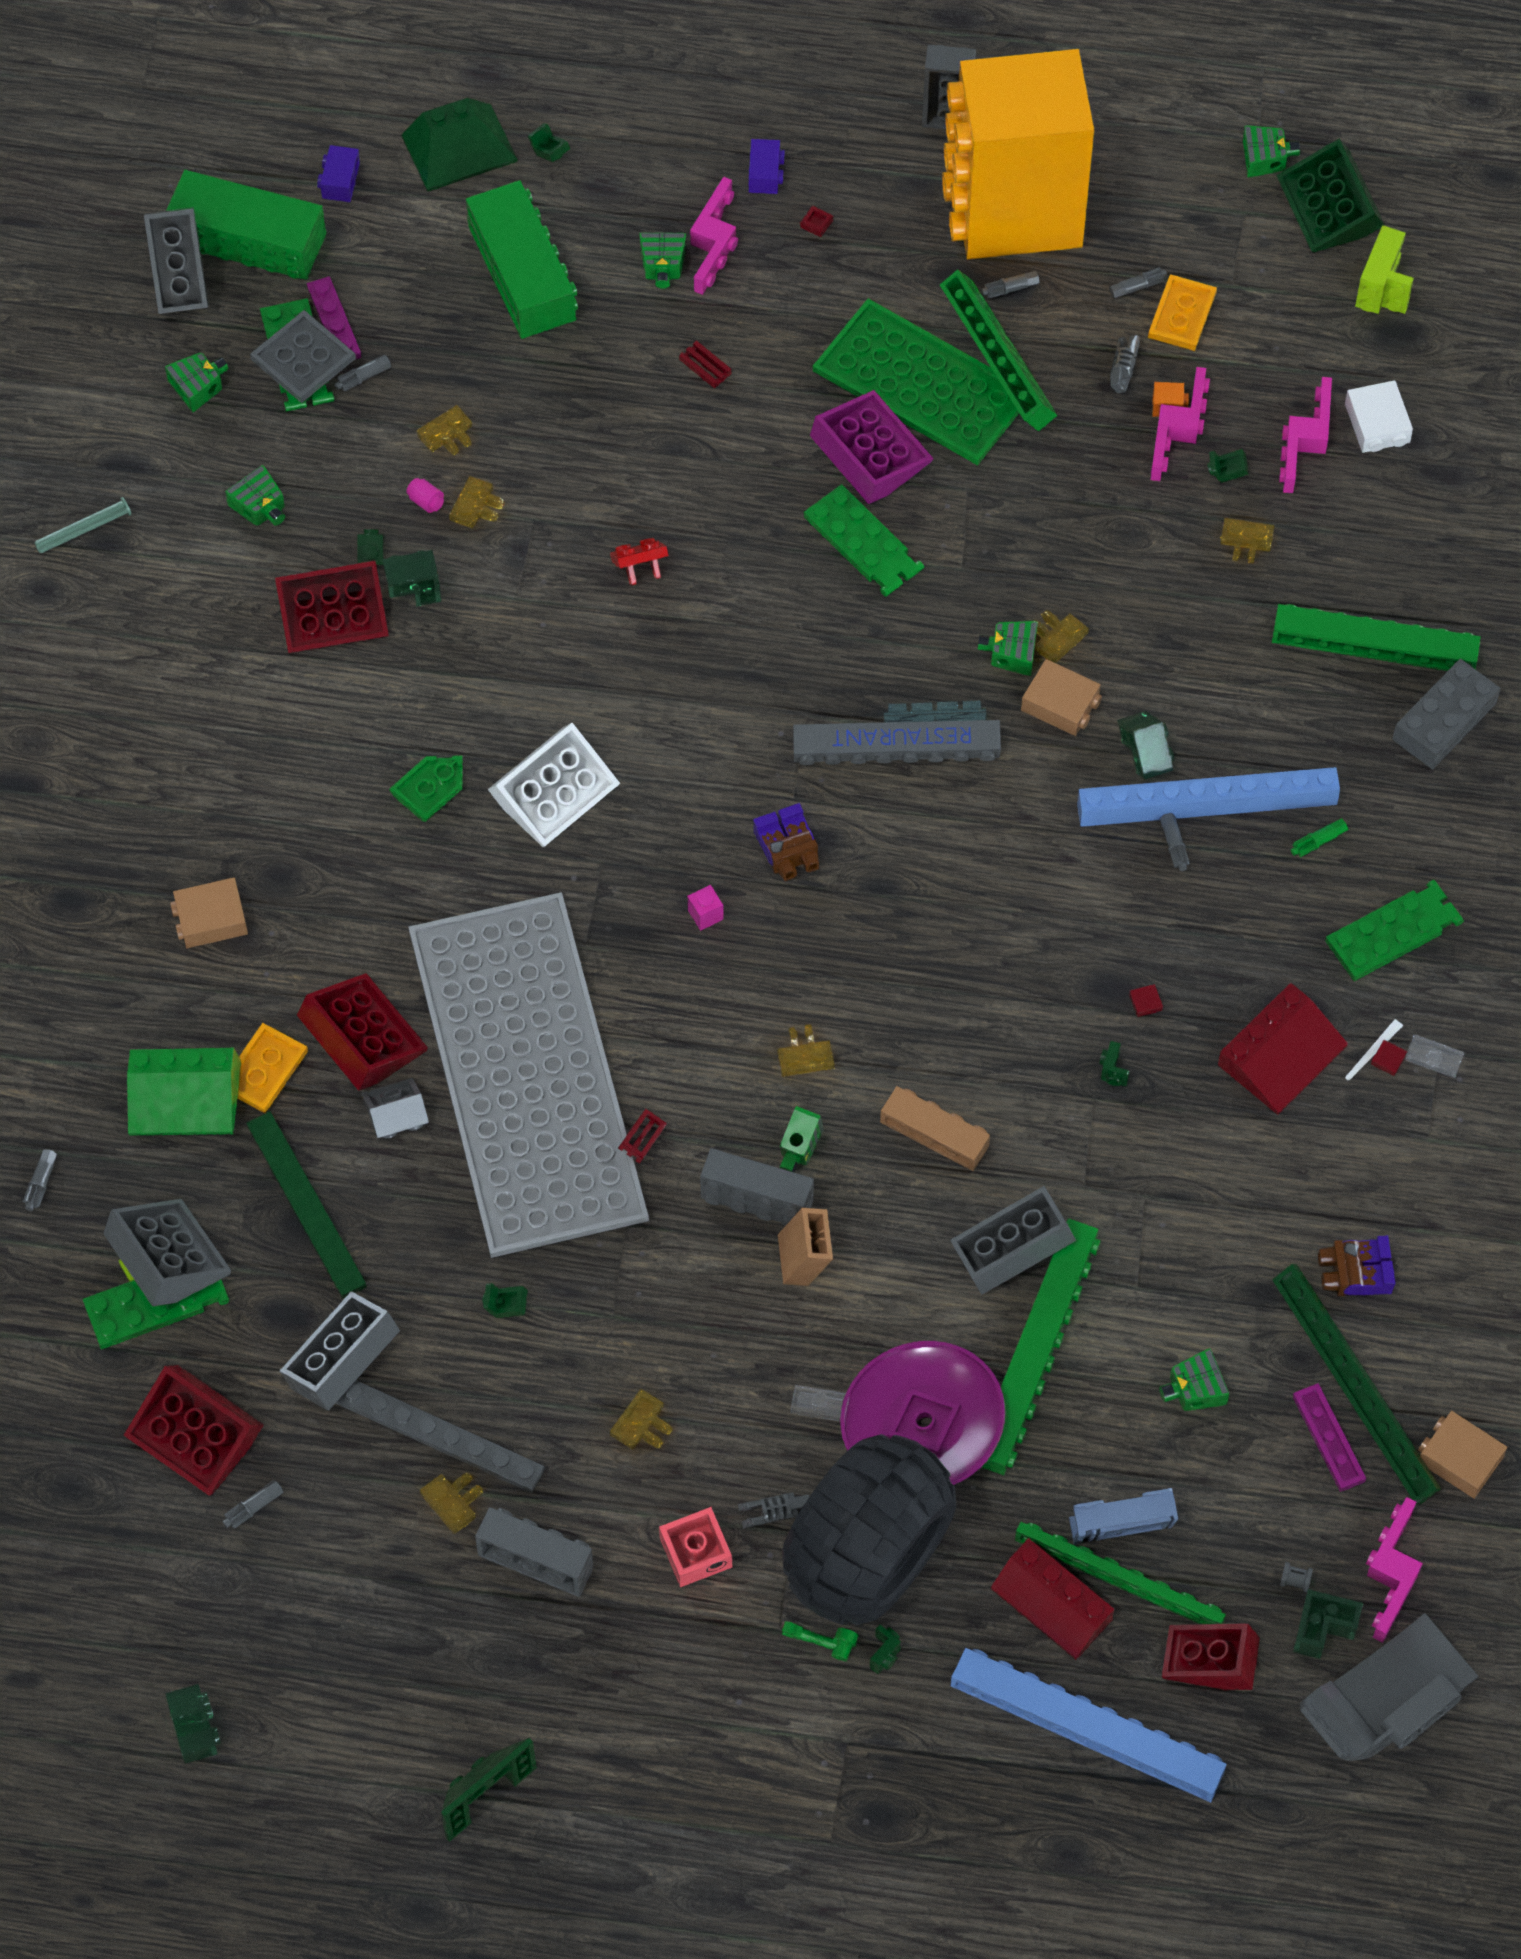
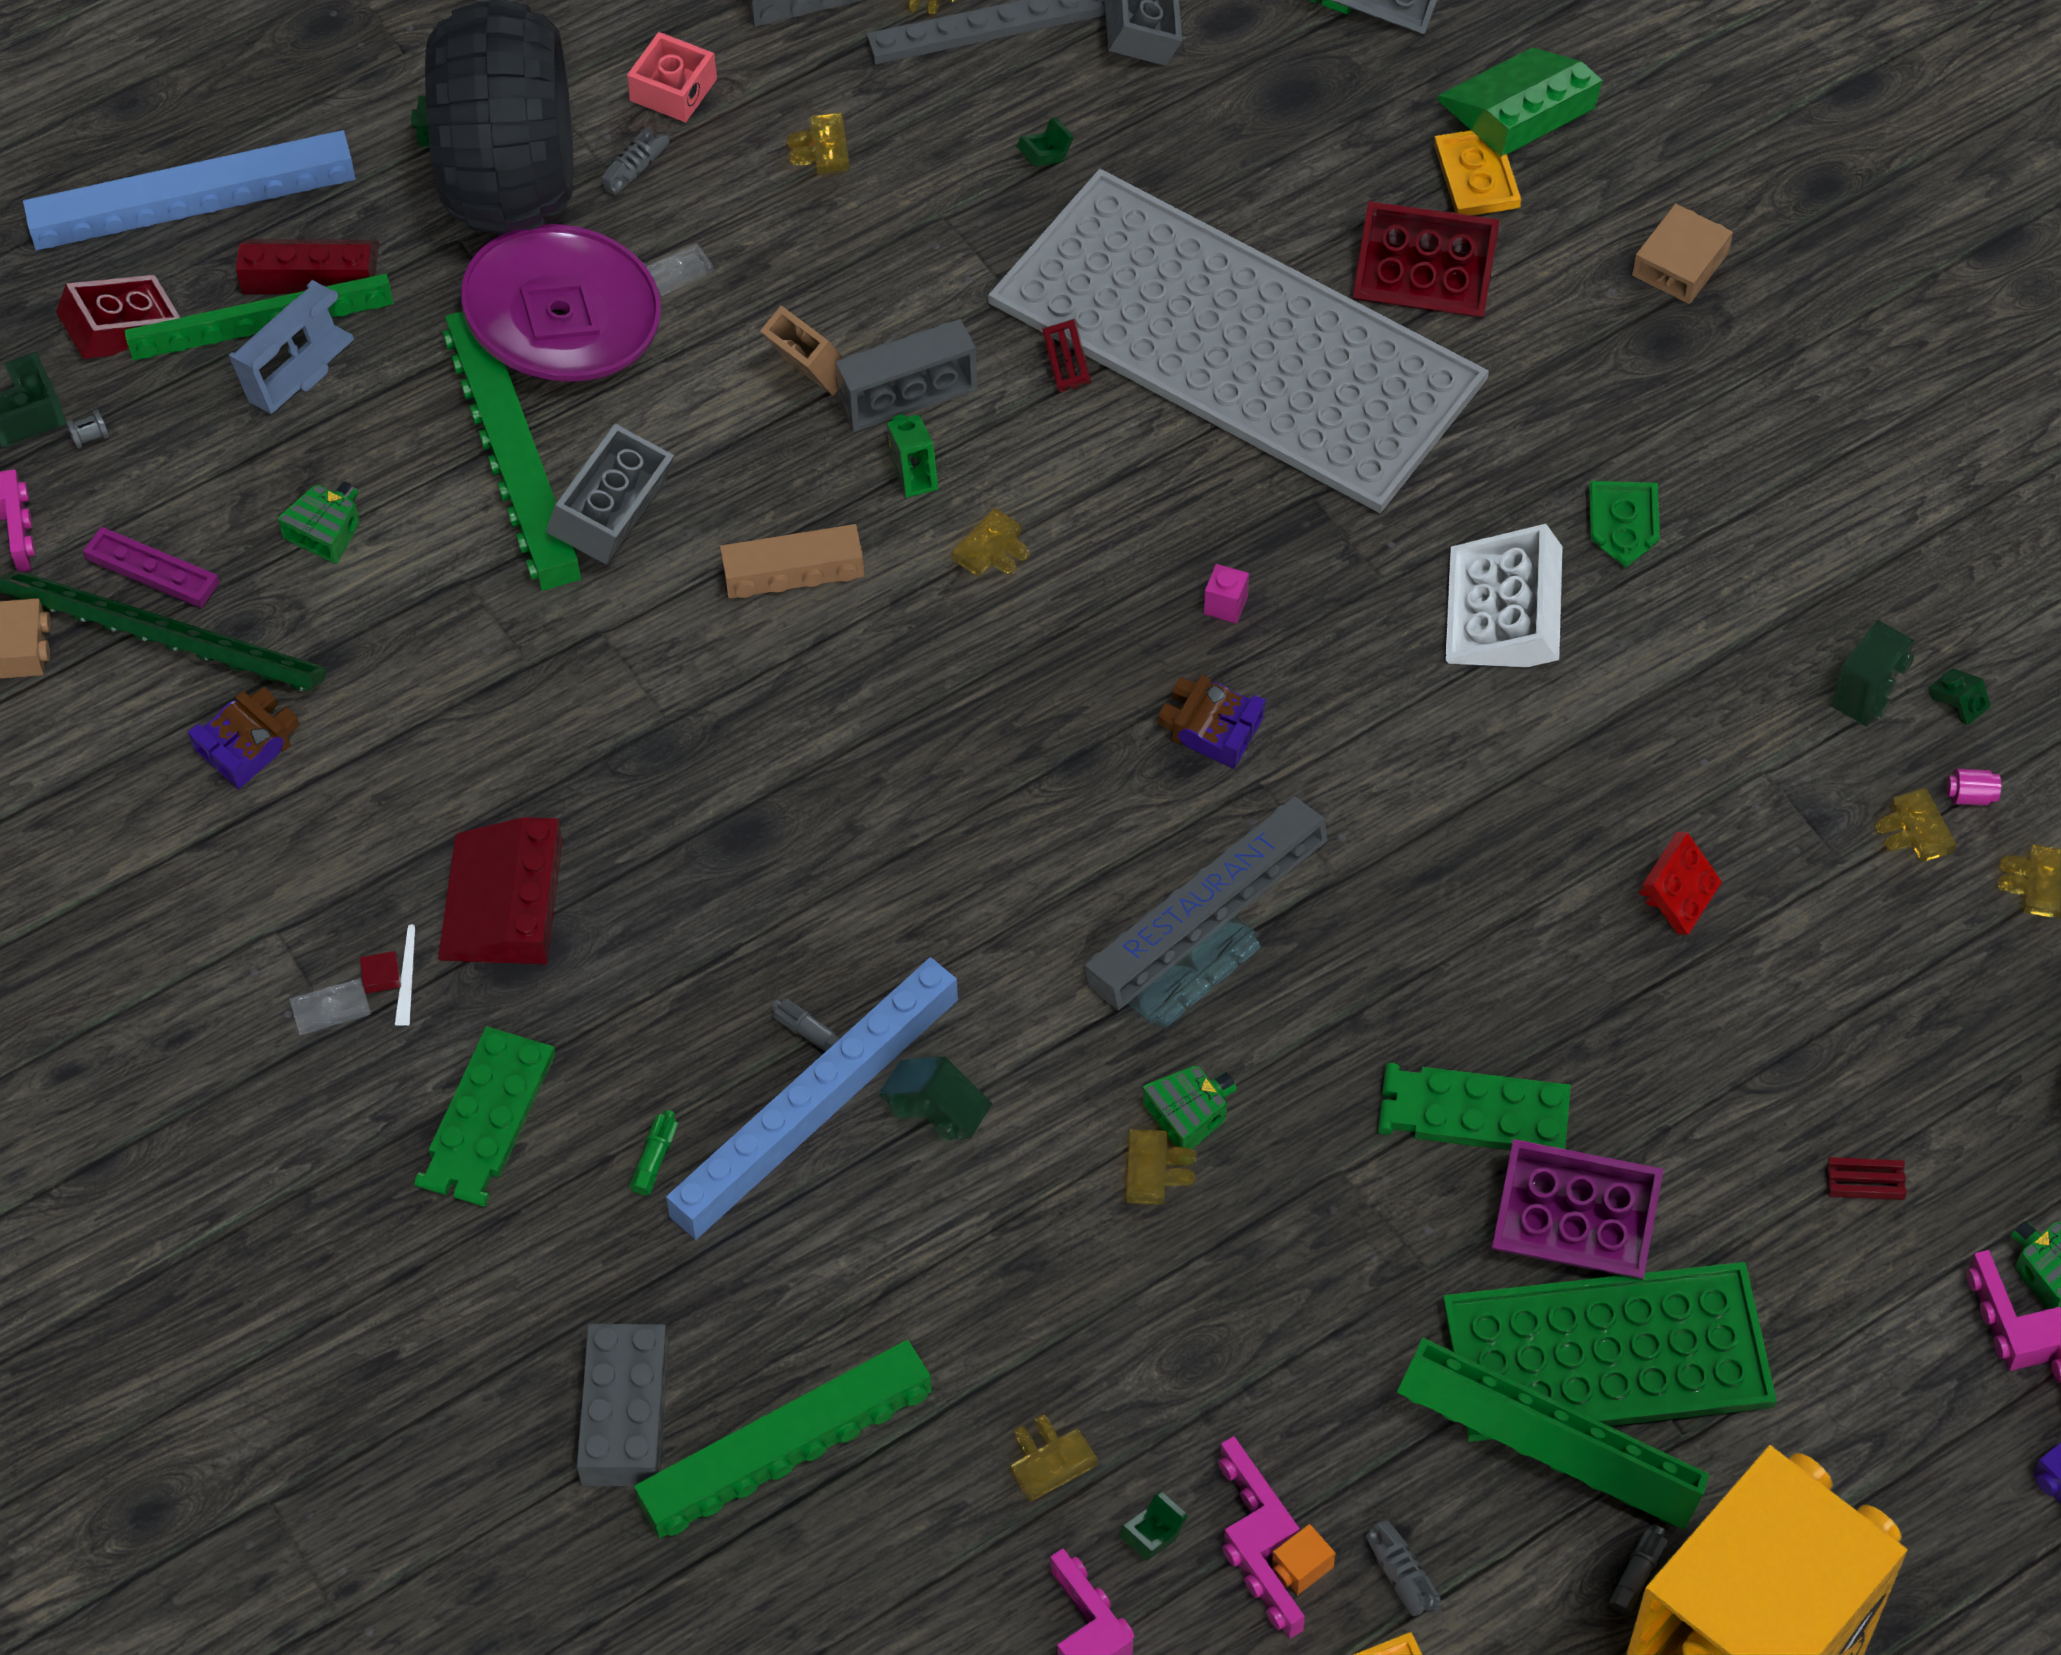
camera: 140 degrees right, 5 degrees down
dark green tile [246,1111,367,1299] -> none
dark red slope [275,561,389,653] -> none
slope [361,1078,429,1139] -> none
dark red tile [800,205,833,237] -> none
medium nougat brick [1021,659,1102,736] -> none
dark green bracket [1099,1041,1129,1086] -> none
dark red tile [1129,984,1163,1017] -> none

